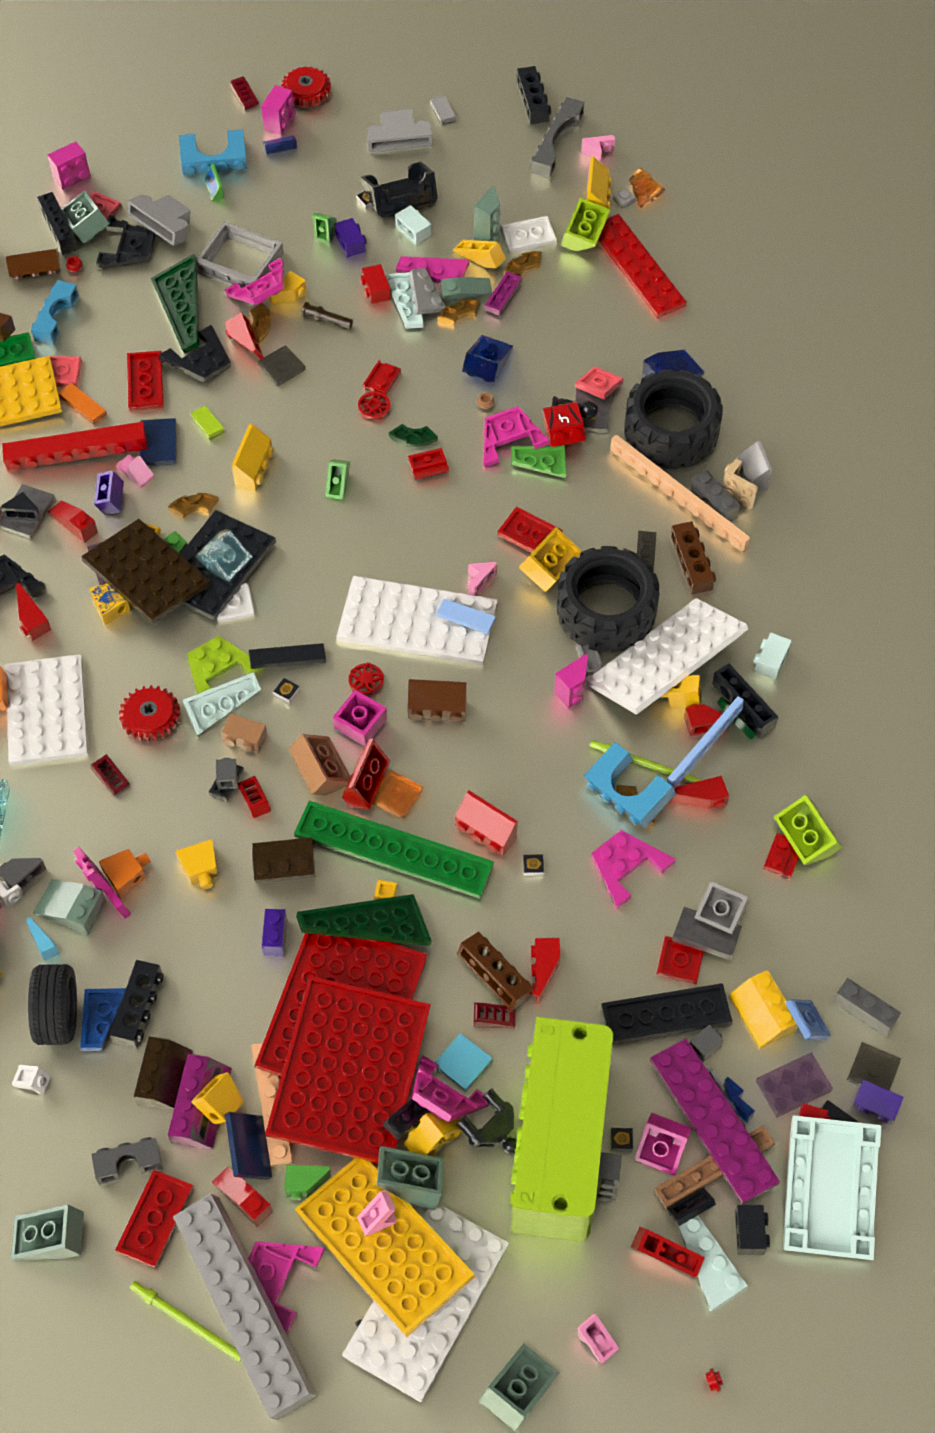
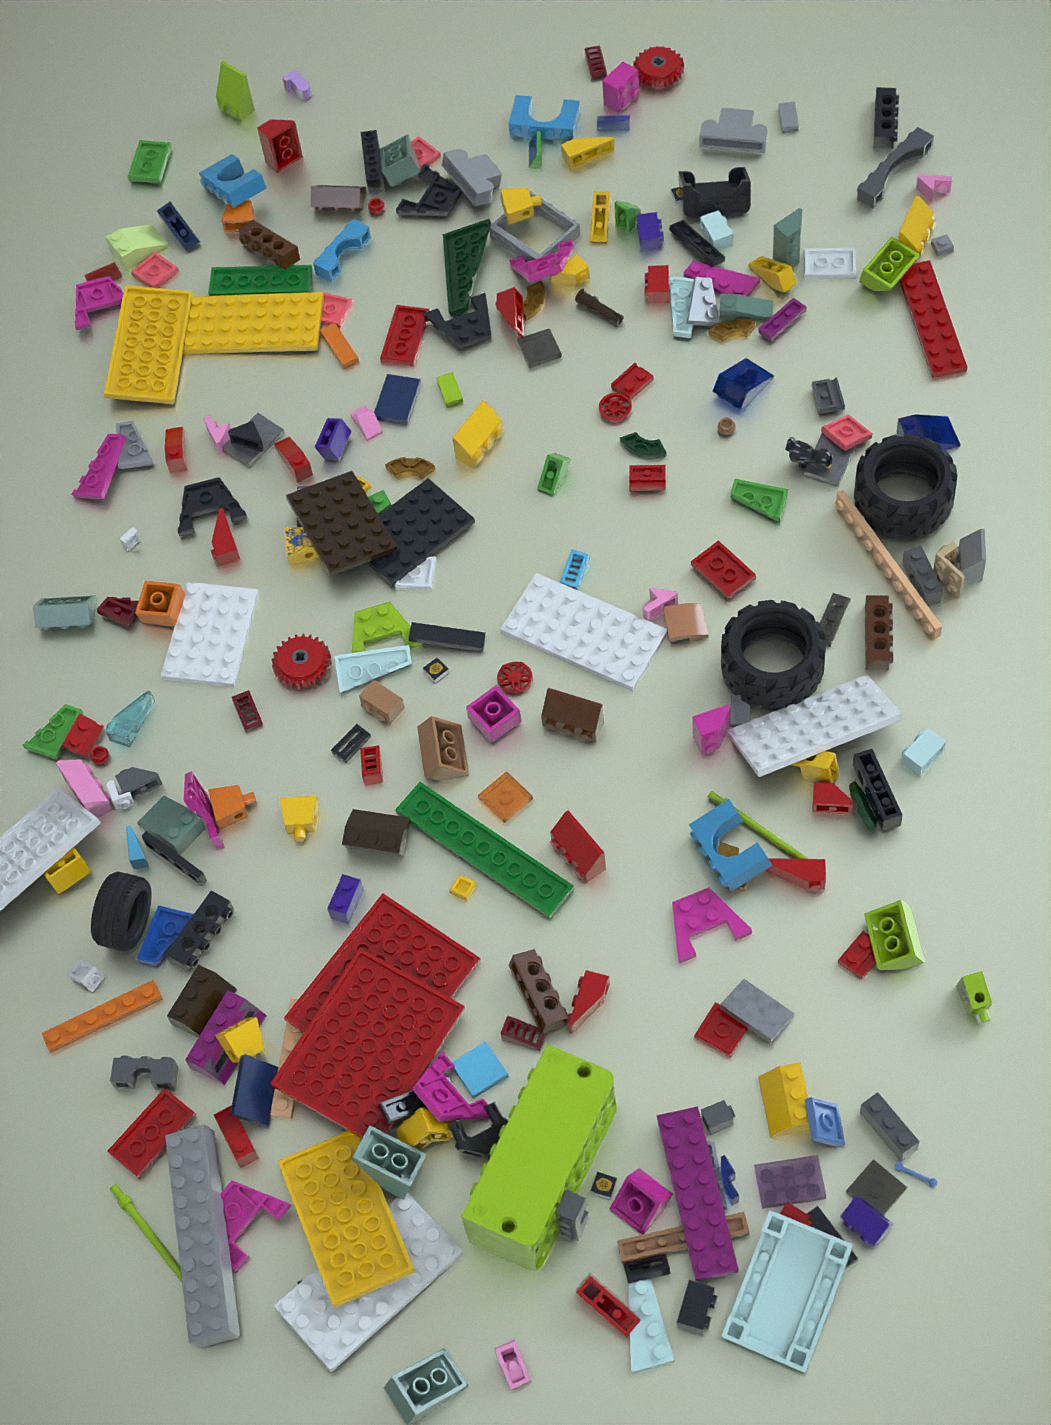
camera: 25 degrees right, 0 degrees up
red brick [2,421,148,471] -> none
sand green slope [11,1204,84,1261] -> none
dark pink brick [47,141,91,190] -> none
clear light blue slope [196,529,252,582] -> none
dark grey brick [216,758,238,790] -> none
bright green slope [284,1165,331,1200] -> none
dark green wing [296,894,432,946] -> none
red slope [342,739,390,810] -> none
bright pink slope [357,1191,397,1236] -> none
light blue tile [437,599,496,634] -> none
dark pink wing [483,406,550,467] -> none
pearl gold tile [504,251,542,276] -> none
yellow slope [519,527,582,592] -> none
tile [523,854,544,876] -> none
red slope [542,402,586,447] -> none
black plate [601,983,733,1044] -> none
clear orange slope [629,167,665,208] -> none
light blue tile [667,696,744,789] -> none
light grey slope [694,881,749,935] -> none
none -> orange plate [42,980,163,1053]
none -> black tile [142,831,207,886]
none -> yellow torso [501,187,542,225]
none -> medium azure slope [560,549,590,589]
none -> yellow slope [561,137,615,169]
none -> yellow slope [590,191,612,243]
none -> nougat slope [663,603,709,642]
none -> black tile [669,220,725,267]
none -> dark grey plate [812,377,845,414]
none -> medium blue hinge [895,1162,938,1187]
none -> lime torso [956,971,992,1024]

